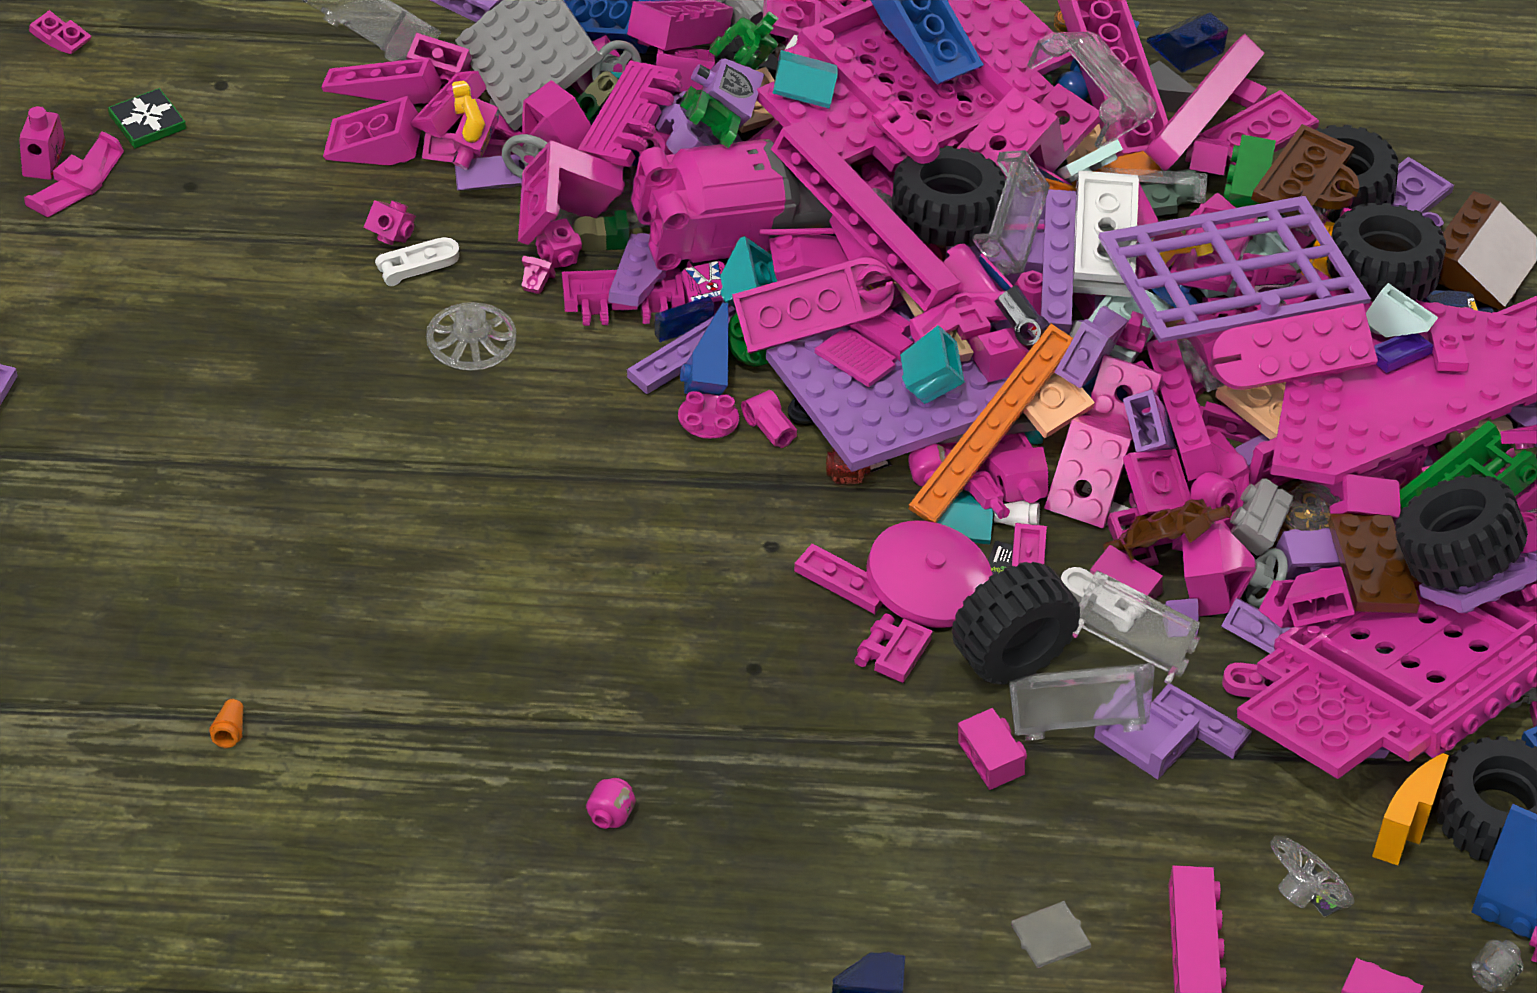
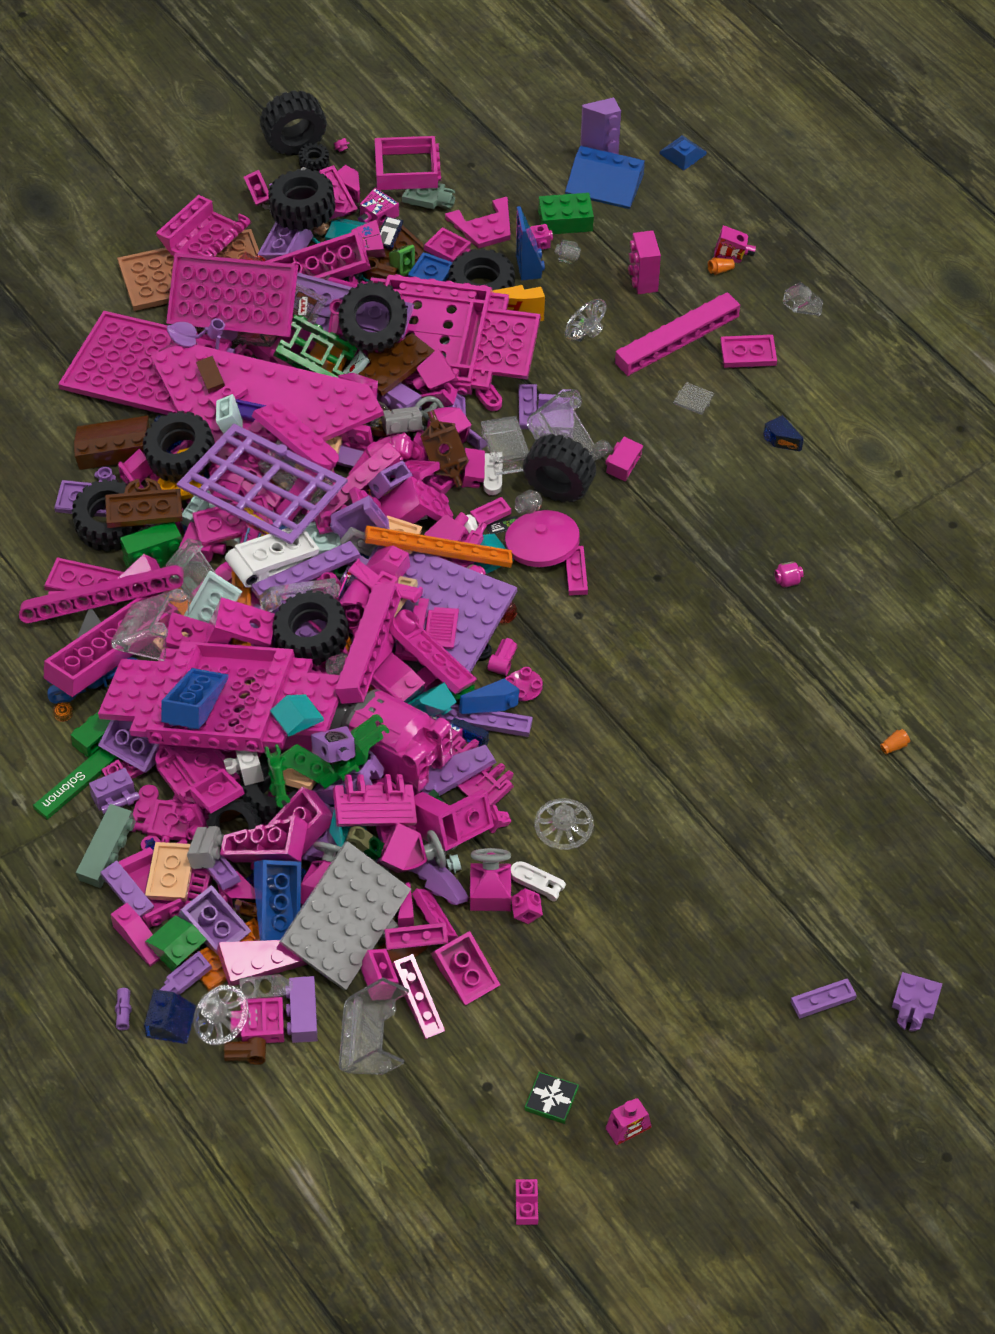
camera: 125 degrees left, 5 degrees up
dark pink plate [24,131,124,218] -> none
torso [452,81,499,170] -> none
dark pink plate [854,614,933,683] -> none
dark pink plate [872,98,940,164] -> none
teal torso [900,325,965,404] -> none
black piece [994,285,1049,345] -> none
clear blue slope [1147,12,1228,73] -> none
none -> reddish brown tile [196,356,225,393]
none -> light aqua plate [446,854,462,873]
none -> dark pink piece [470,848,511,911]

